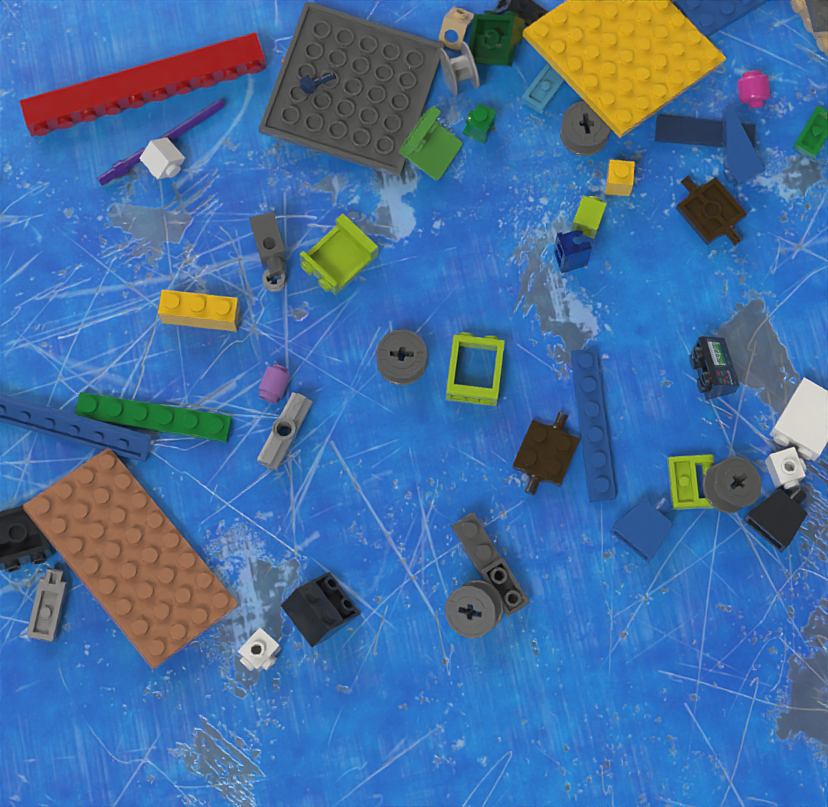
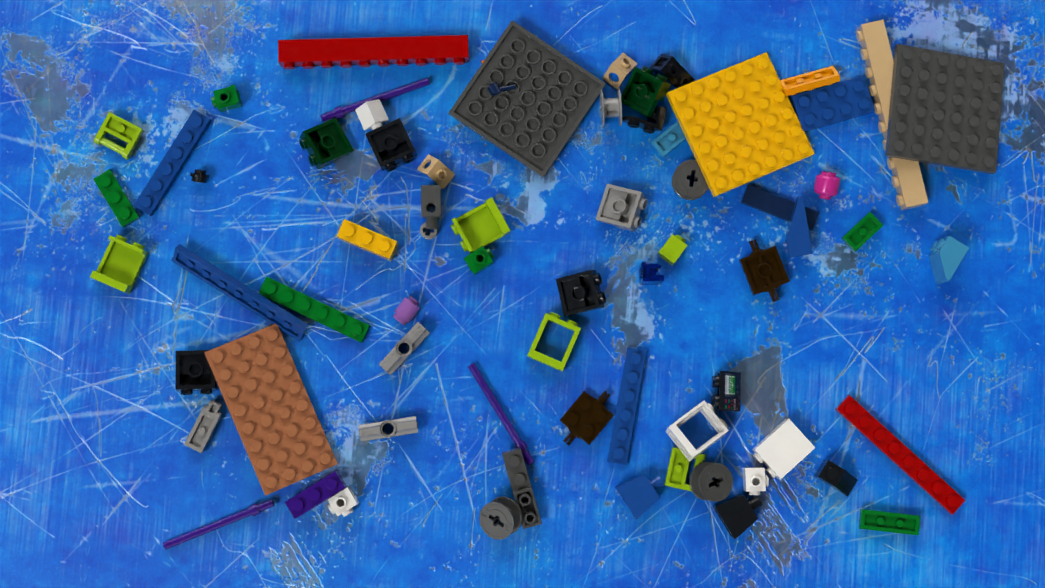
camera: 15 degrees right, 10 degrees up
black slope [280,572,361,648] -> none
dark grey piece [376,329,427,386] -> none
bright green bracket [398,106,463,181] -> none
green brick [463,103,497,144] -> none
yellow brick [605,160,635,197] -> none
none -> dark purple bar [163,499,275,550]
none -> dark purple brick [285,471,347,519]
none -> dark green plate [299,118,354,170]
none -> light grey piece [358,416,419,442]
none -> black plate [365,118,417,172]
none -> tan bracket [417,154,455,189]
none -> green brick [464,246,494,276]
none -> dark purple bar [468,363,534,465]
none -> black plate [556,270,606,316]
none -> light grey plate [596,184,647,232]
none -> black bracket [622,106,667,134]
none -> white window [665,400,729,462]

